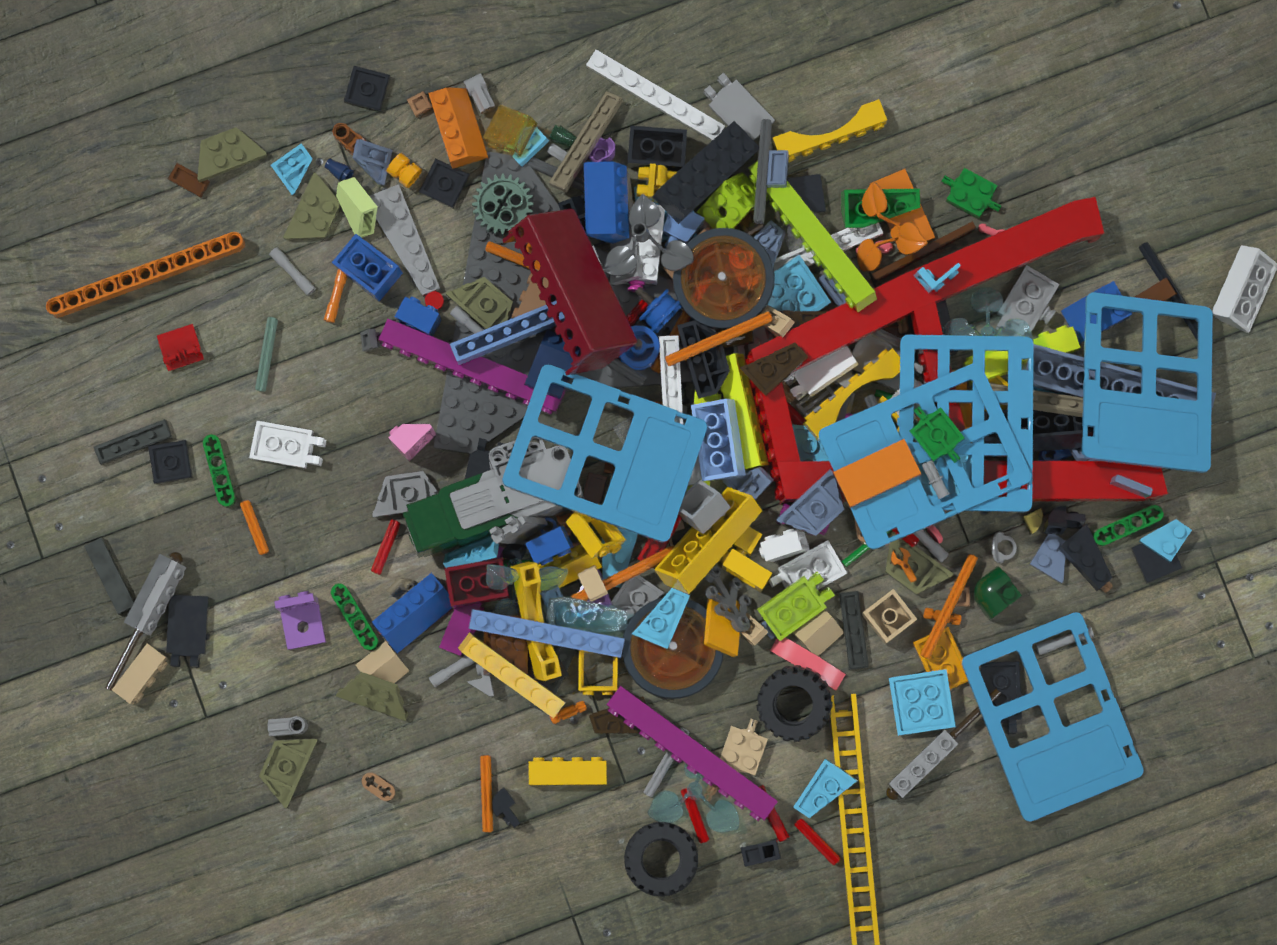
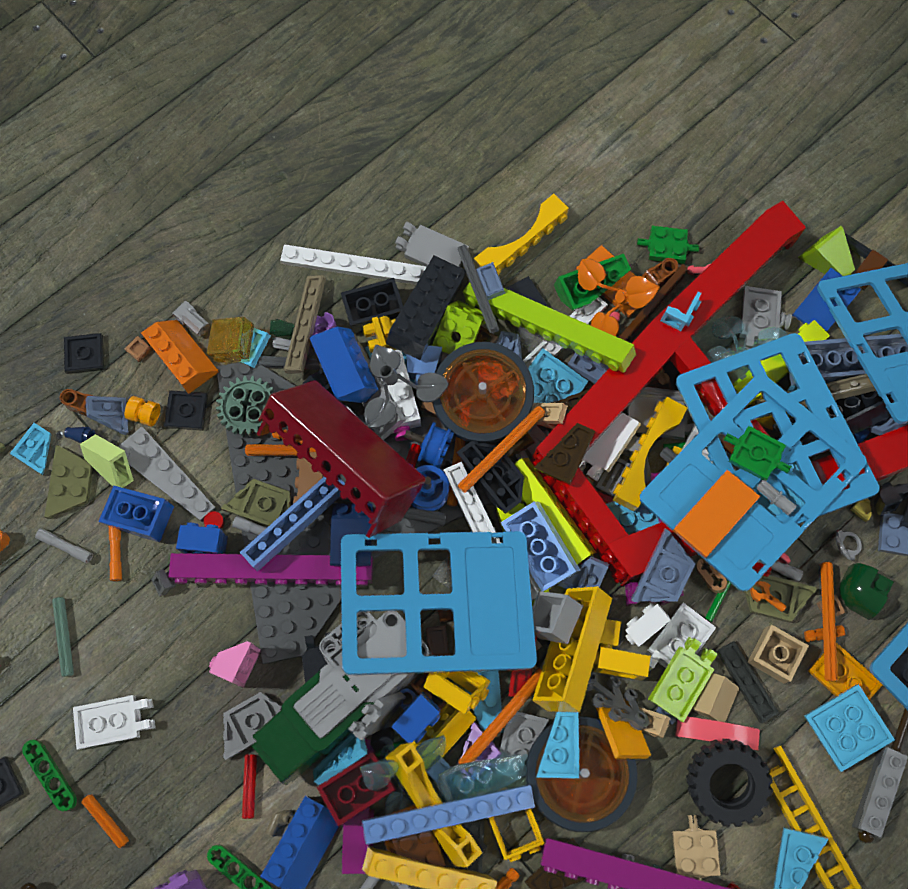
camera: 25 degrees left, 10 degrees down
tan slope [578,565,608,602] -> none
none -> dark orange piece [642,258,678,288]
none -> lime slope [798,226,855,276]

